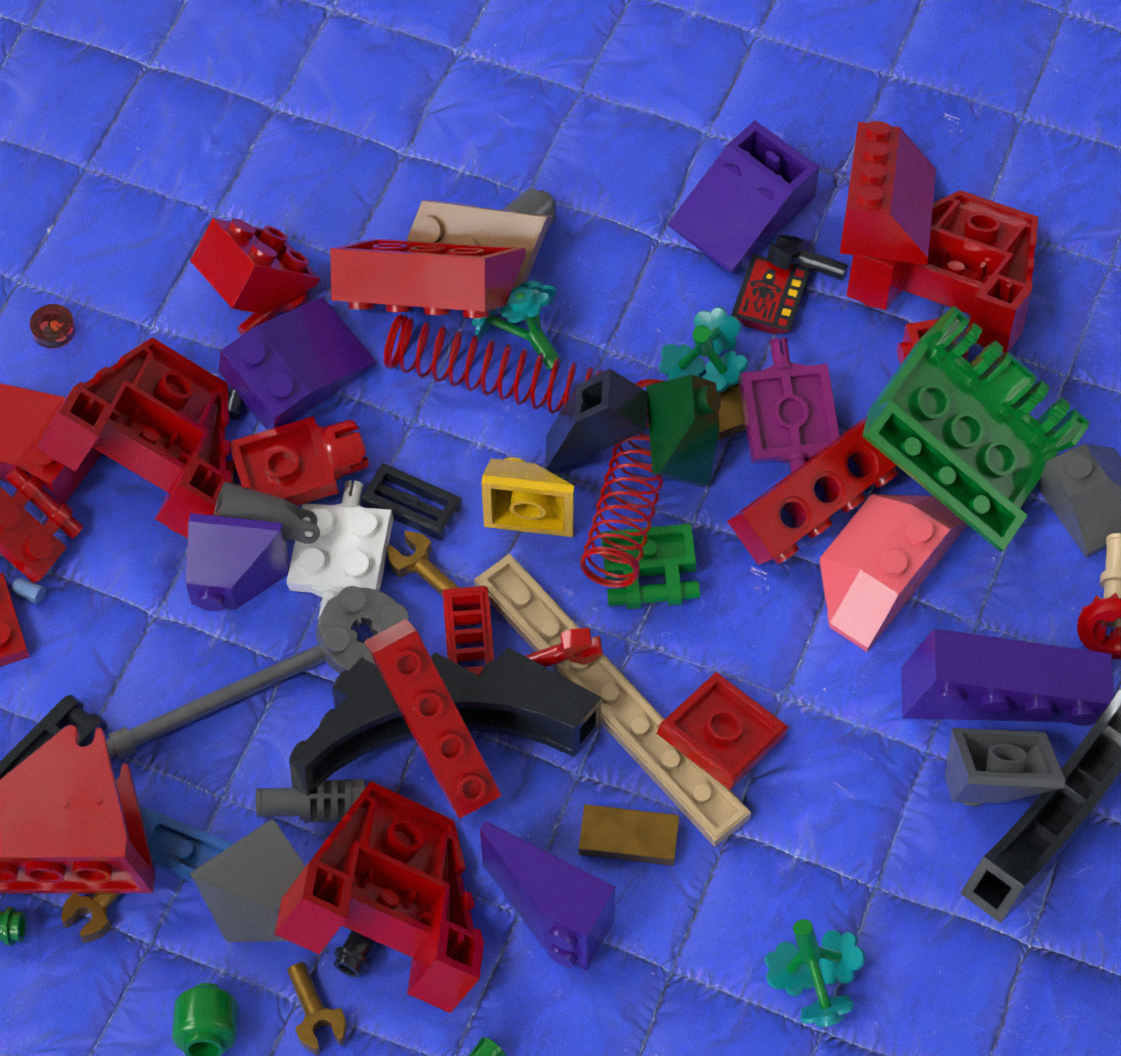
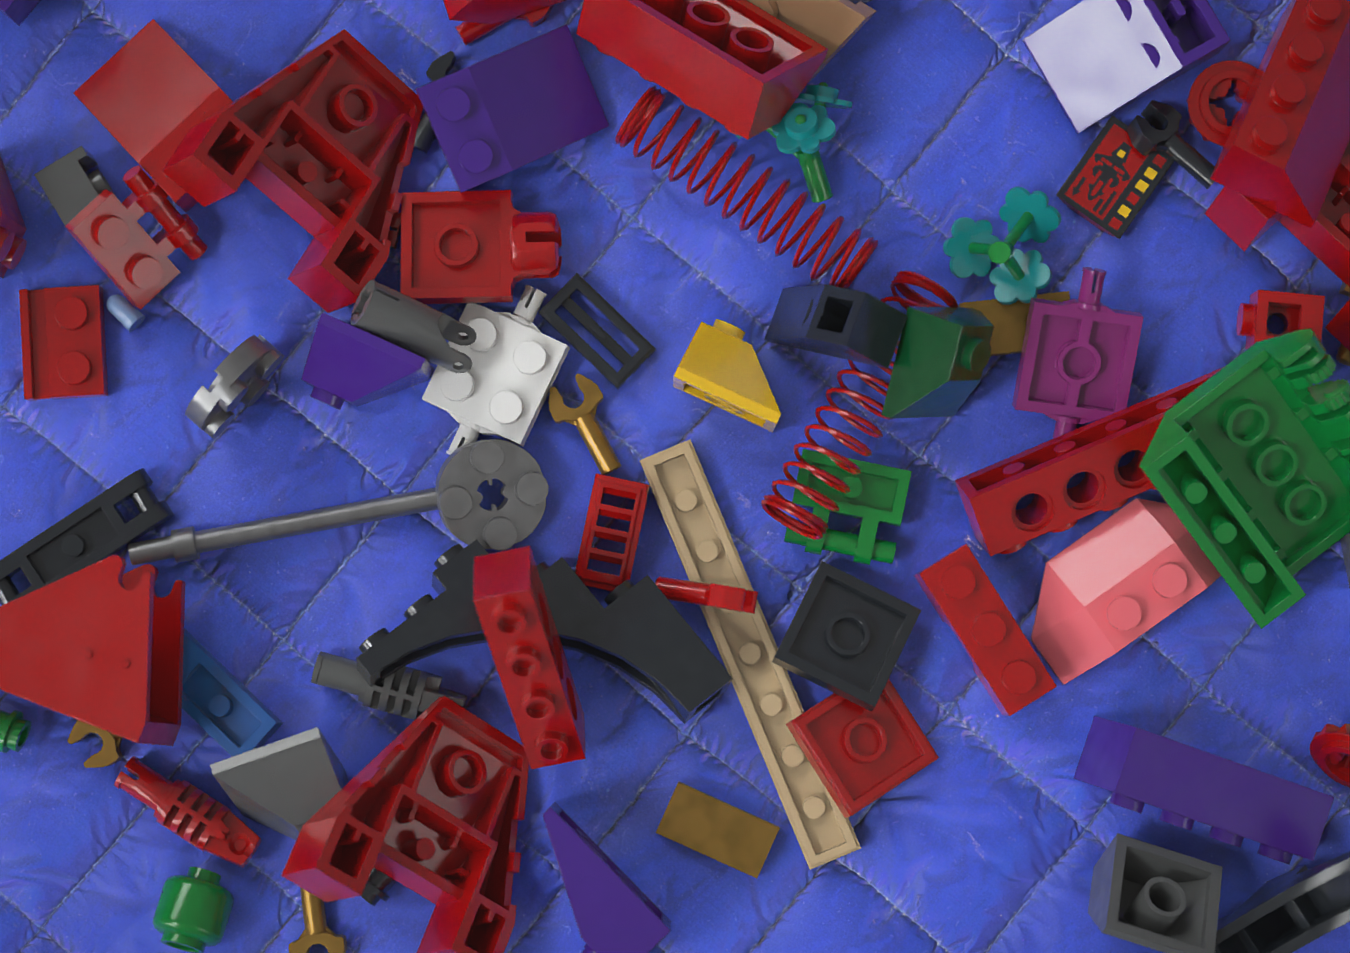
camera: 15 degrees right, 25 degrees up
none -> red hinge [114,756,261,868]
none -> flat silver plate [185,334,284,439]
none -> black plate [772,561,921,712]
none -> red arch [914,544,1057,716]
none -> red gear [1186,60,1258,147]

